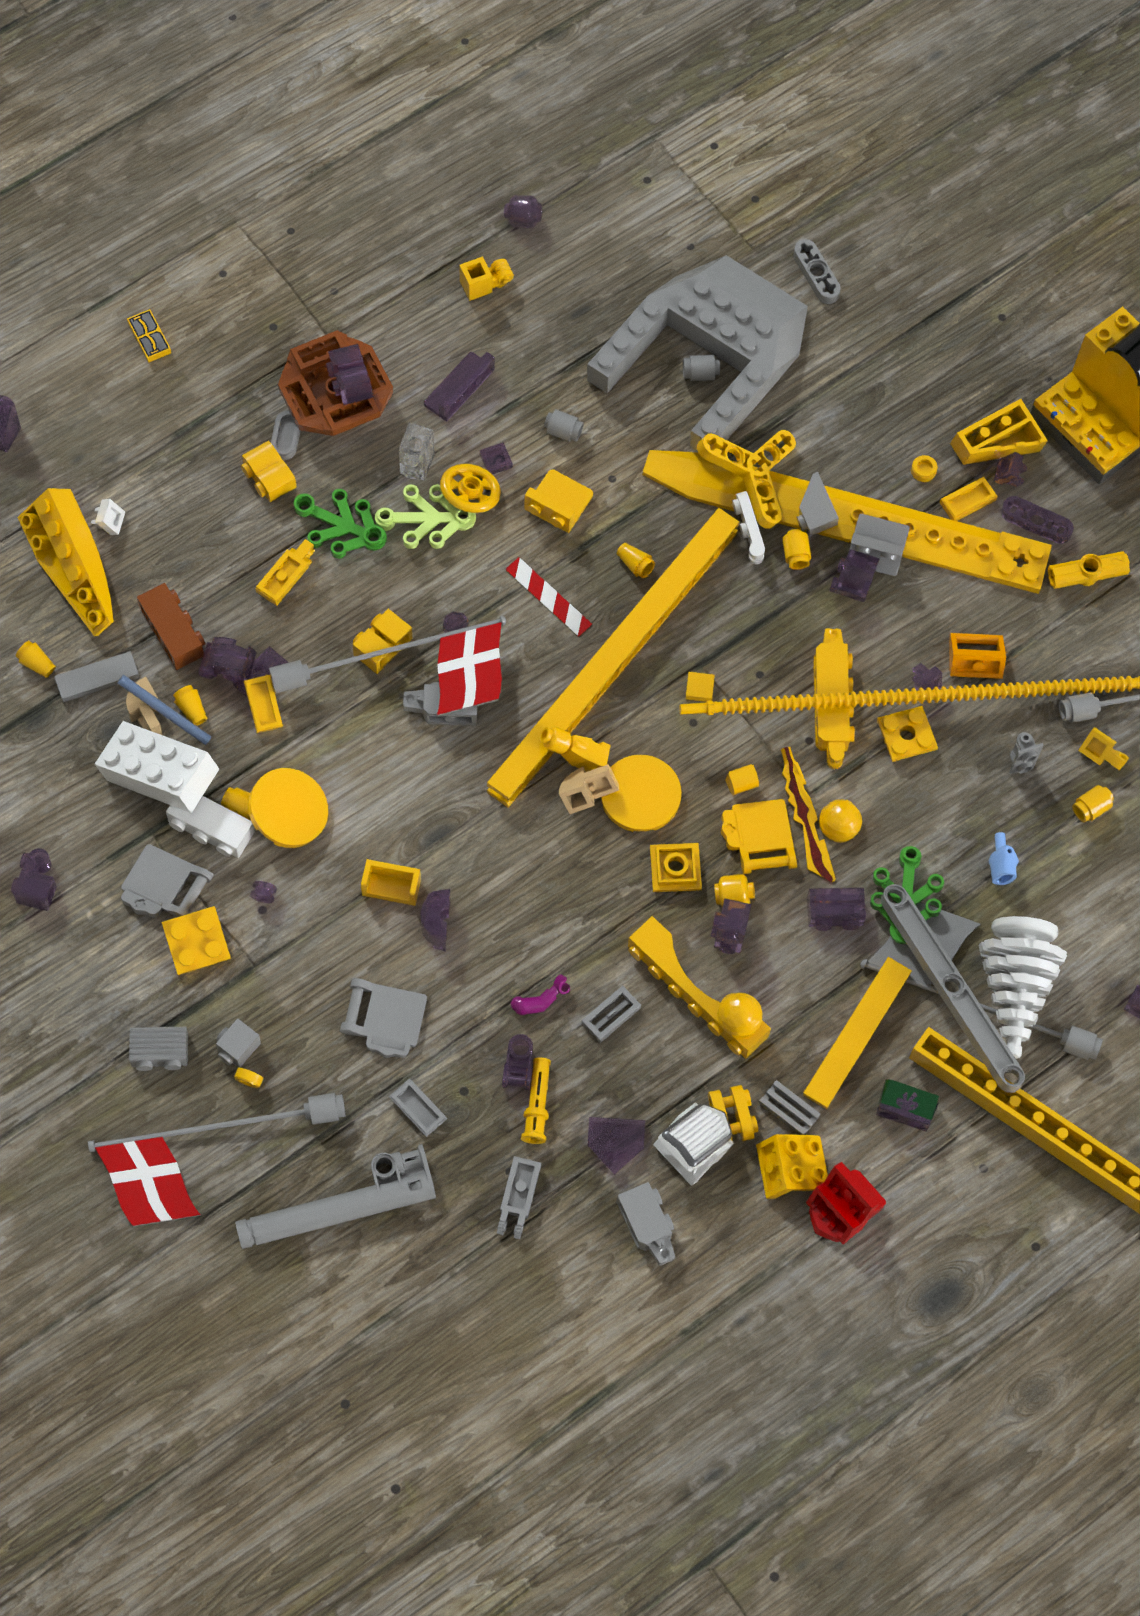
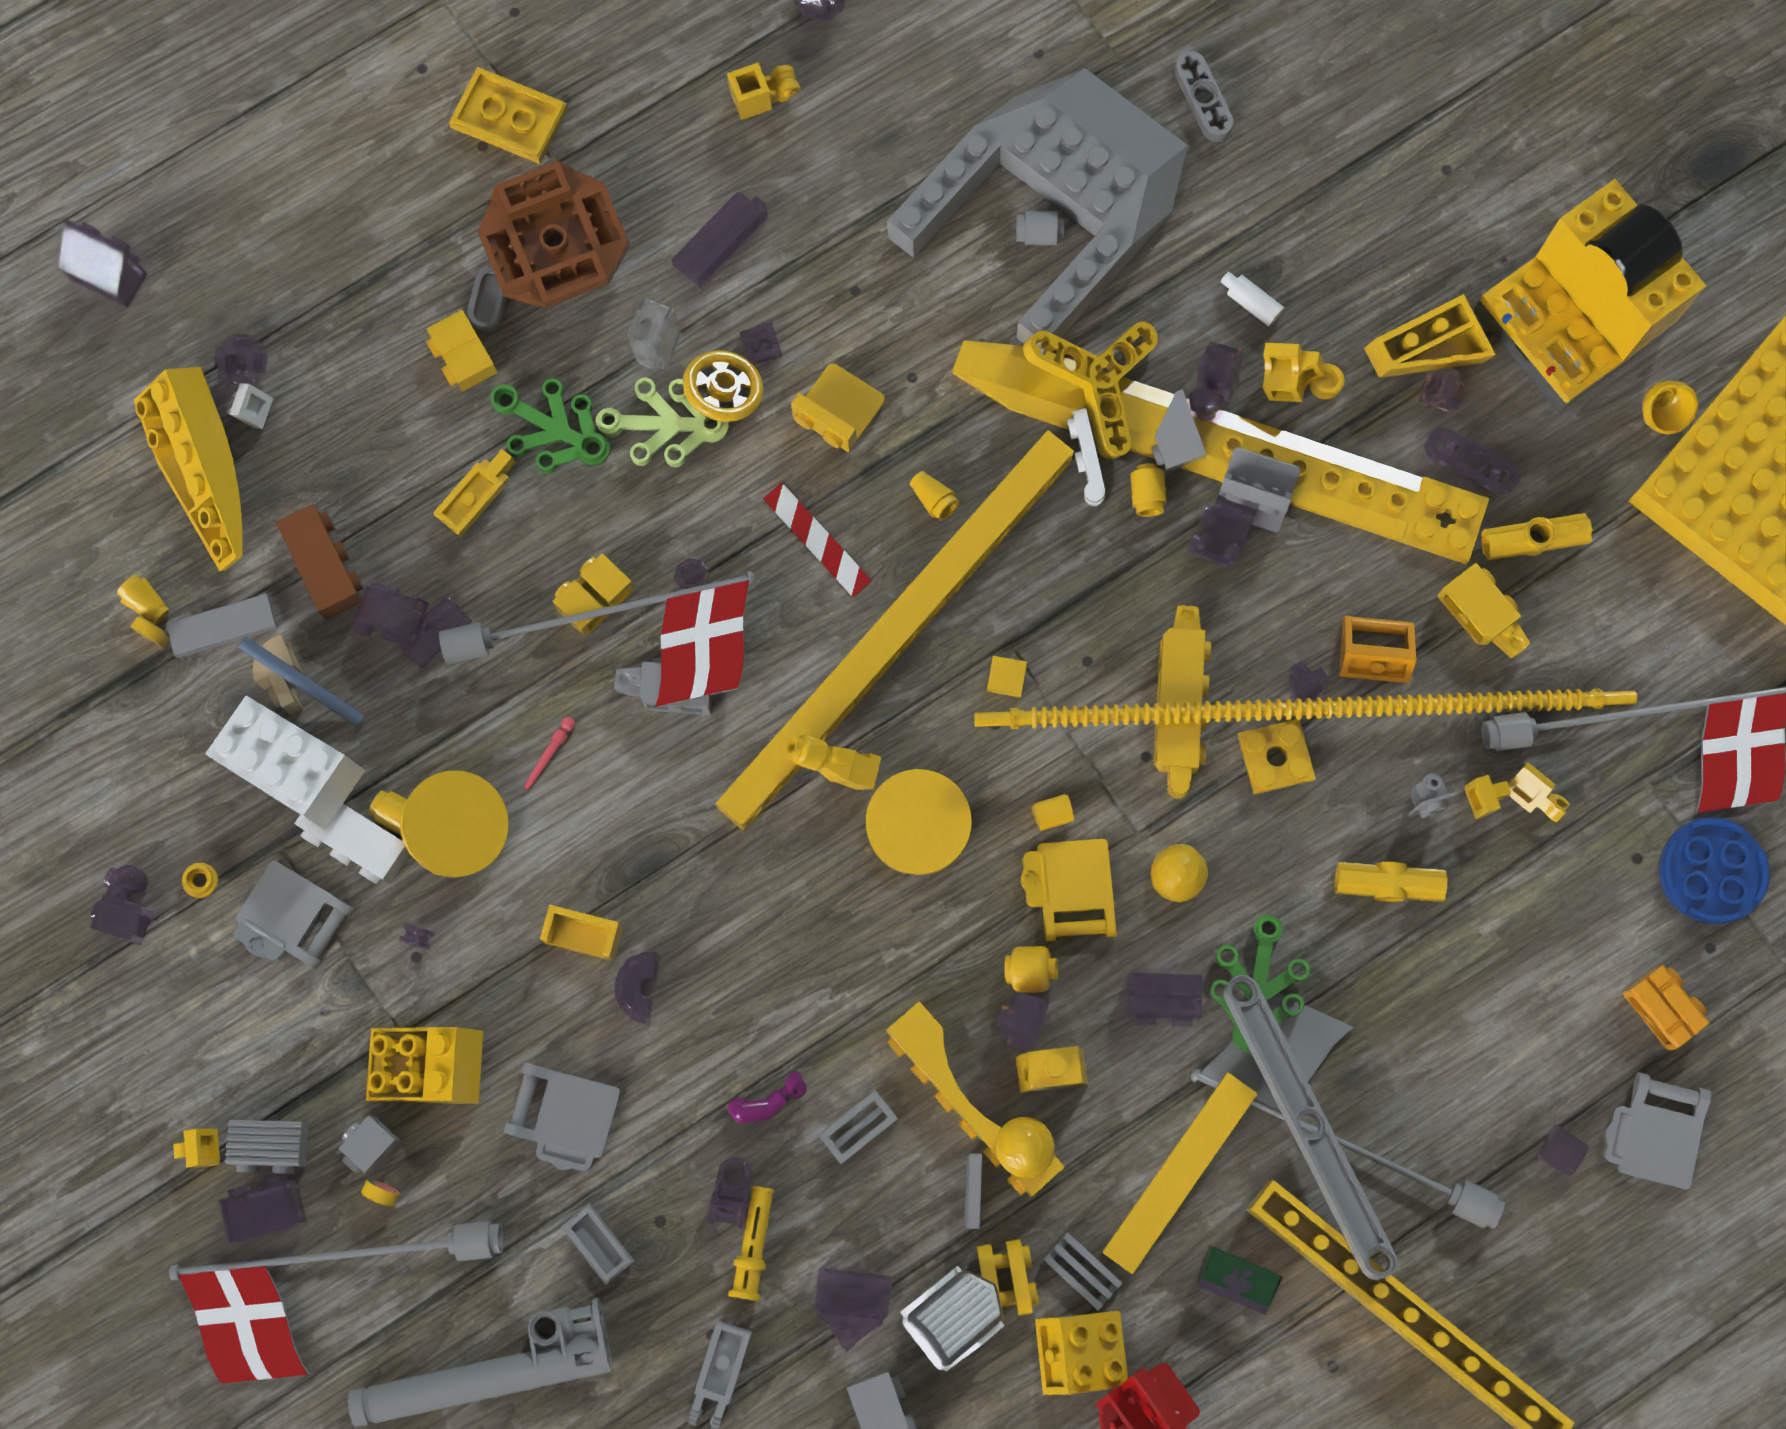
camera: 10 degrees right, 10 degrees up
tile [127,309,171,363] -> none
yellow plate [162,906,231,975] -> none
yellow cone [173,685,208,726] -> none
yellow tile [244,675,283,733] -> none
clear purple brick [326,344,373,405] -> none
light grey brick [544,409,584,442] -> none
tan brick [559,764,619,814] -> none
yellow piece [650,843,702,892] -> none
yellow sword [781,747,836,882] -> none
yellow tile [940,477,998,521] -> none
white plant [979,916,1067,1059] -> none
light blue piece [989,832,1019,885] -> none
yellow brick [1072,785,1114,822] -> none
none -> yellow tile [130,616,170,649]
none -> yellow tile [173,1128,221,1168]
none -> yellow plate [182,863,219,898]
none -> clear purple brick [215,334,267,385]
none -> clear purple brick [218,1175,307,1243]
none -> yellow slope [366,1027,484,1104]
none -> yellow tile [449,67,568,164]
none -> coral piece [523,717,575,790]
none -> light grey tile [964,1154,982,1229]
none -> yellow torso [1015,1046,1088,1093]
none -> clear purple brick [1189,341,1243,421]
none -> white cylinder [1221,271,1285,327]
none -> yellow brick [1262,343,1325,402]
none -> yellow piece [1334,862,1448,902]
none -> yellow hinge [1437,563,1530,659]
none -> yellow tile [1463,775,1512,819]

